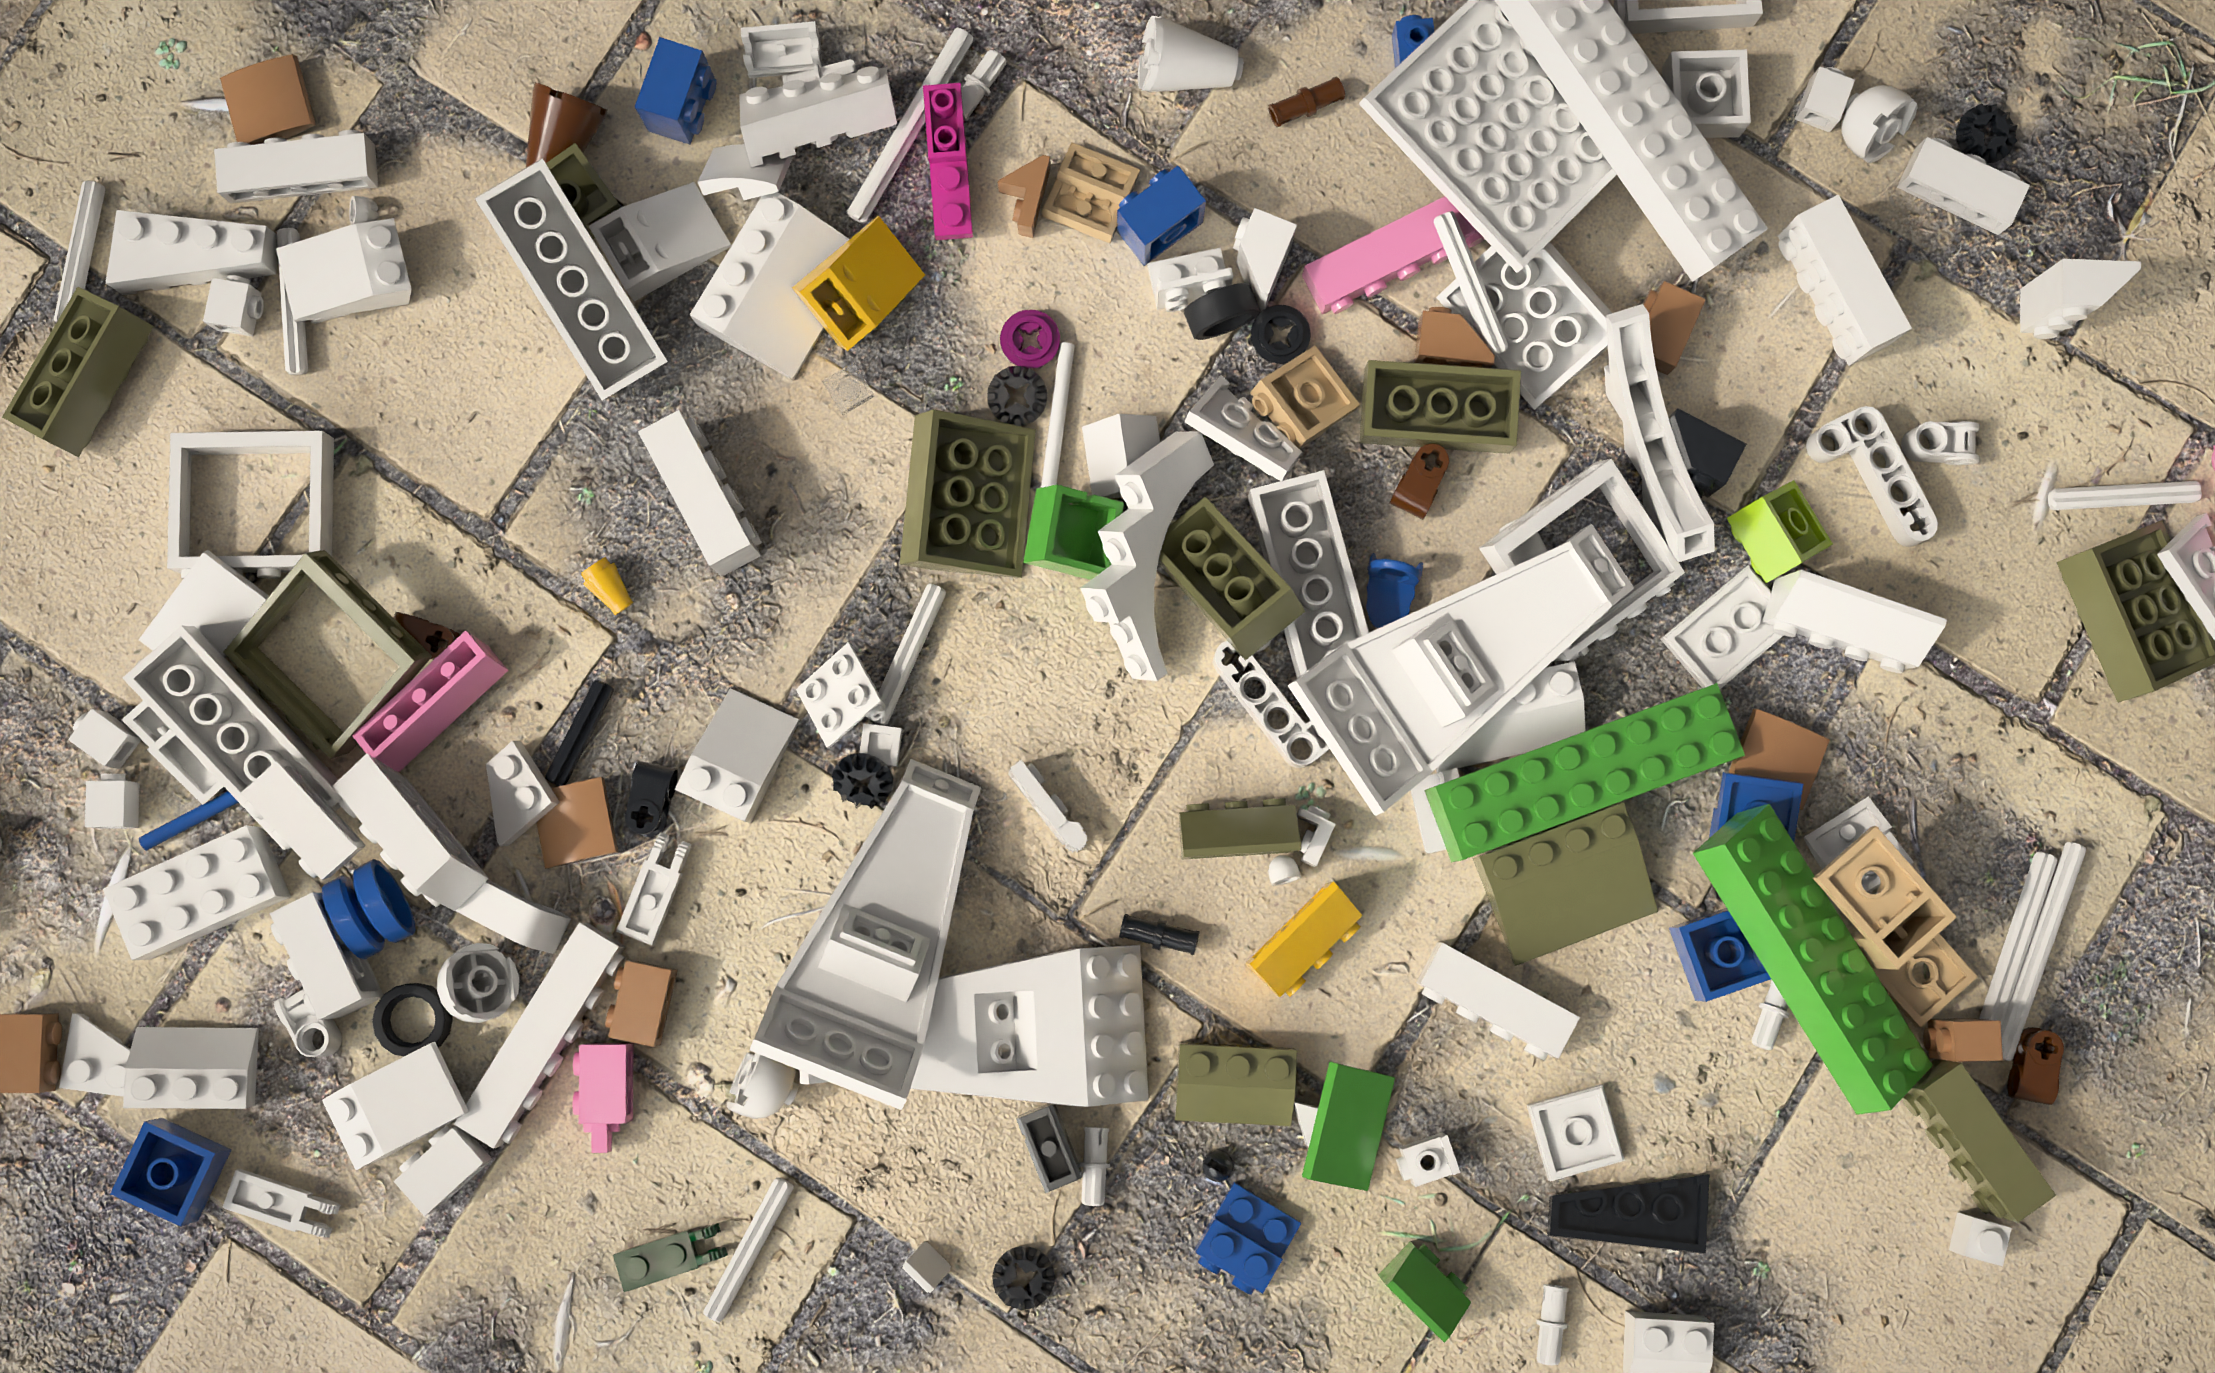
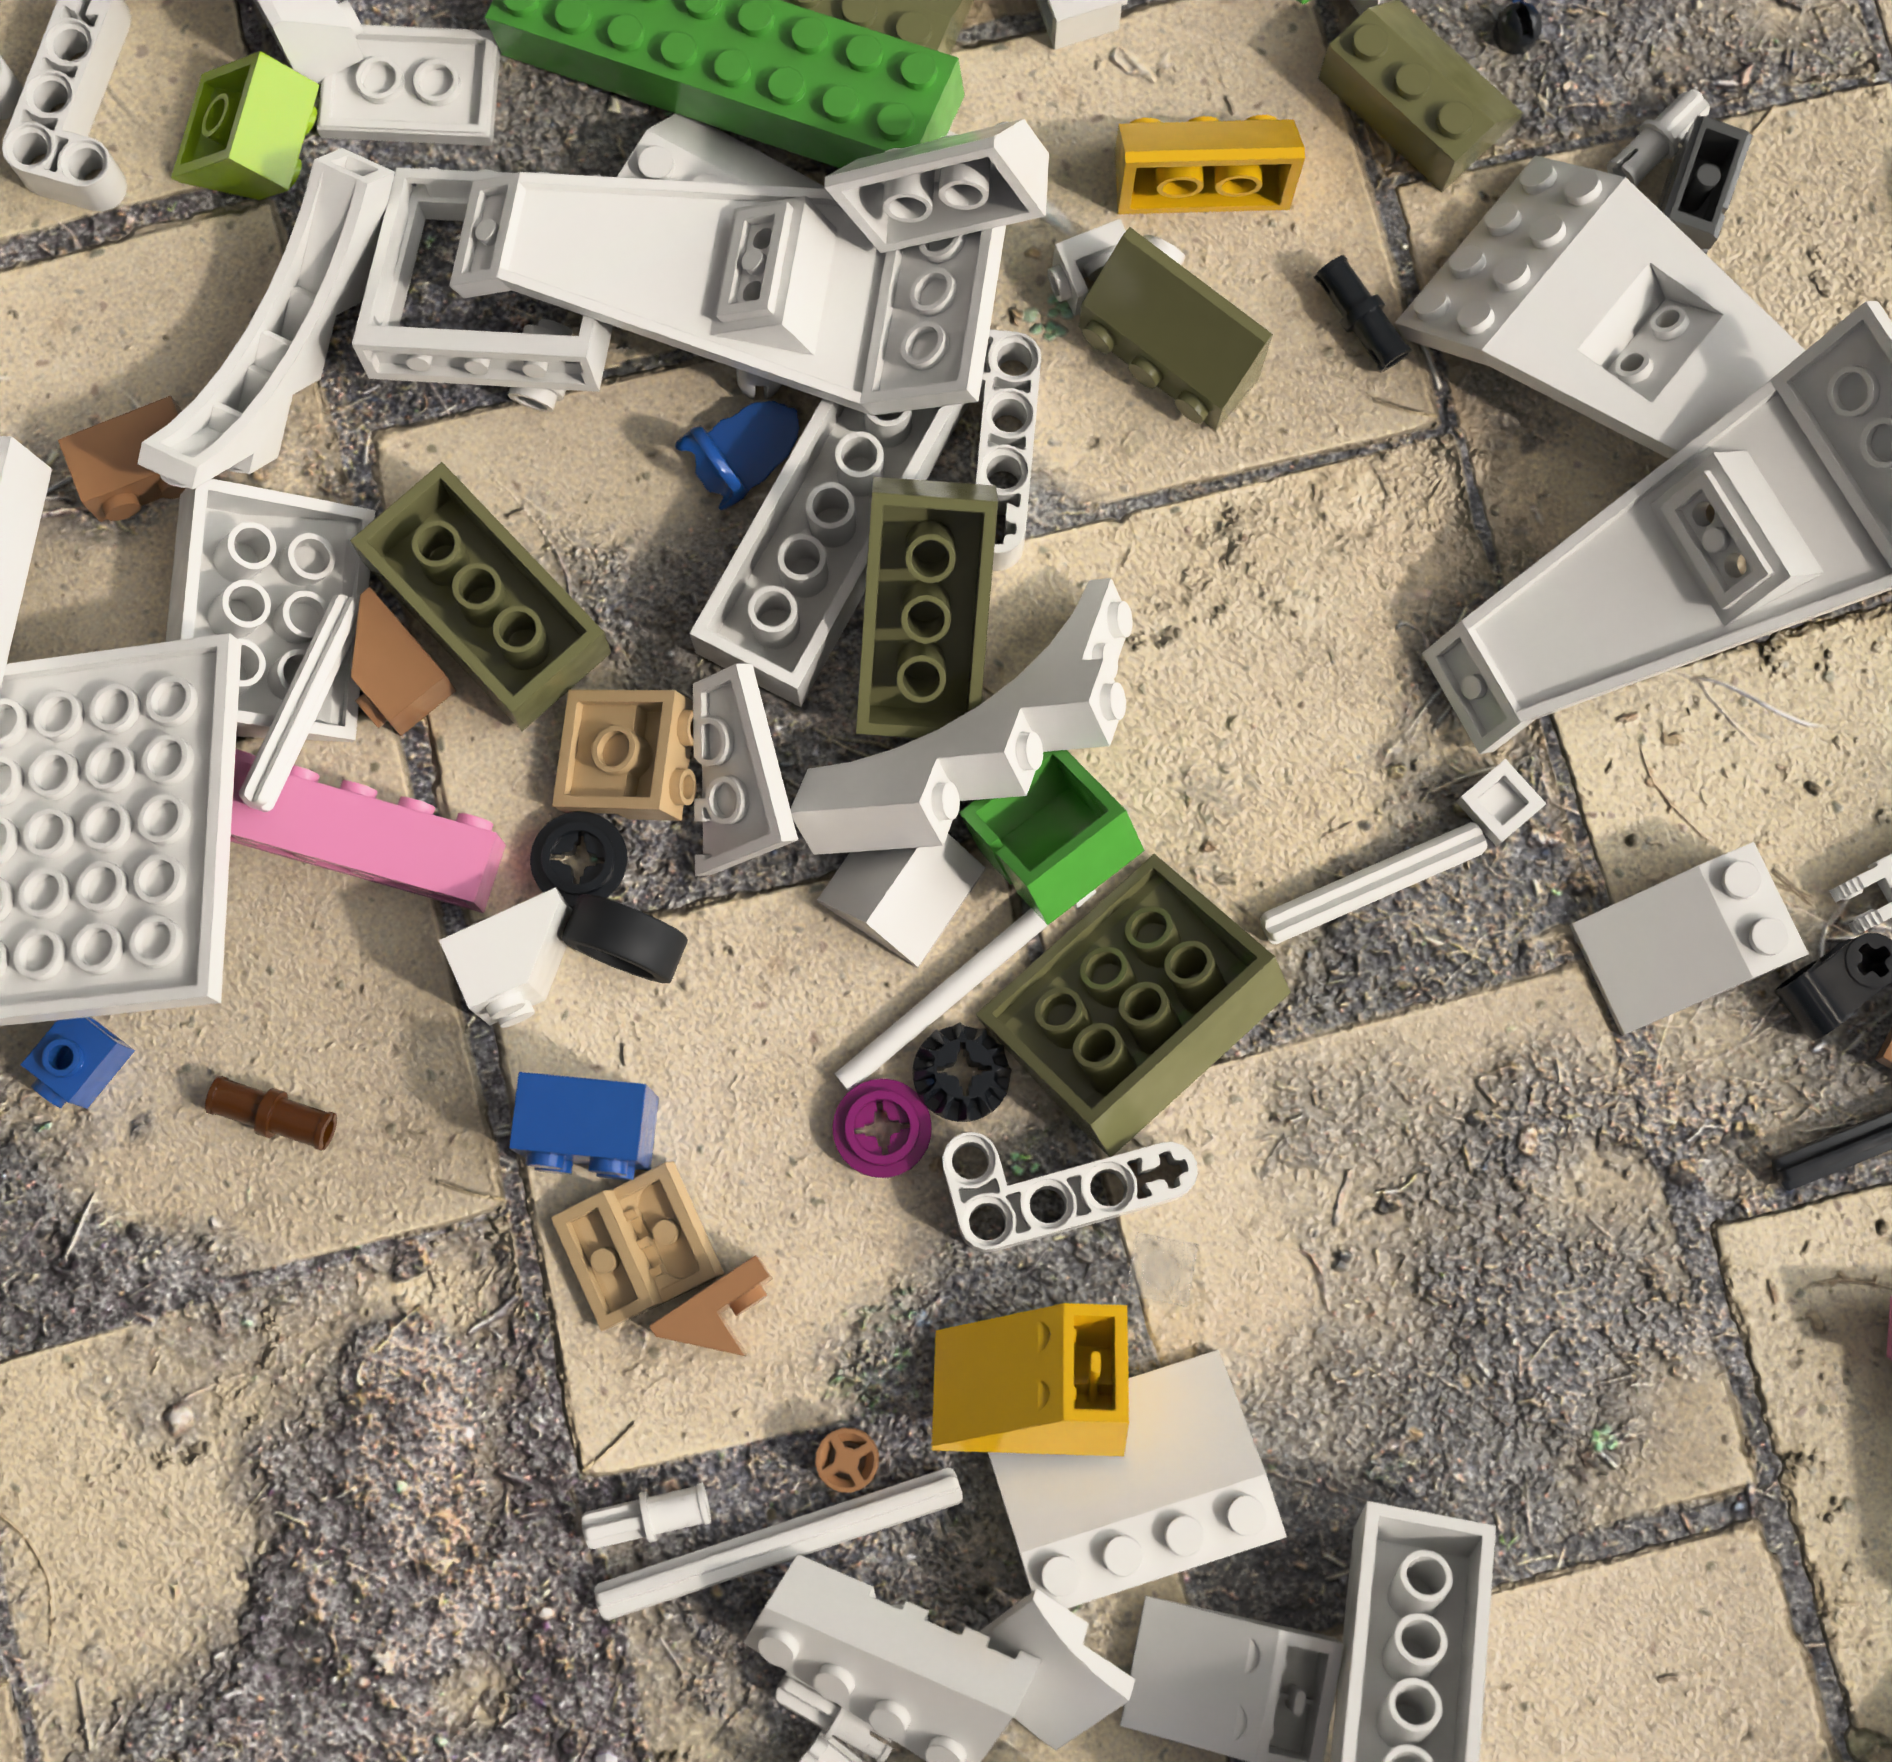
camera: 140 degrees left, 5 degrees down
yellow cone [581,557,634,615] -> none
white brick [638,410,762,577] -> none
white hinge [796,642,886,748] -> none
black gear [832,753,893,809] -> none
dark pink slope [923,83,973,240] -> none
black gear [992,1246,1055,1311] -> none
white hinge [1008,760,1088,853] -> none
white cone [1138,16,1244,92] -> none
white bracket [1147,247,1233,312] -> none
reddish brown piece [1389,443,1449,520] -> none
black slope [1668,408,1747,498] -> none
none -> medium nougat wheel [815,1427,880,1493]
none -> white slope [824,119,1049,253]
none -> white beam [942,1132,1198,1253]

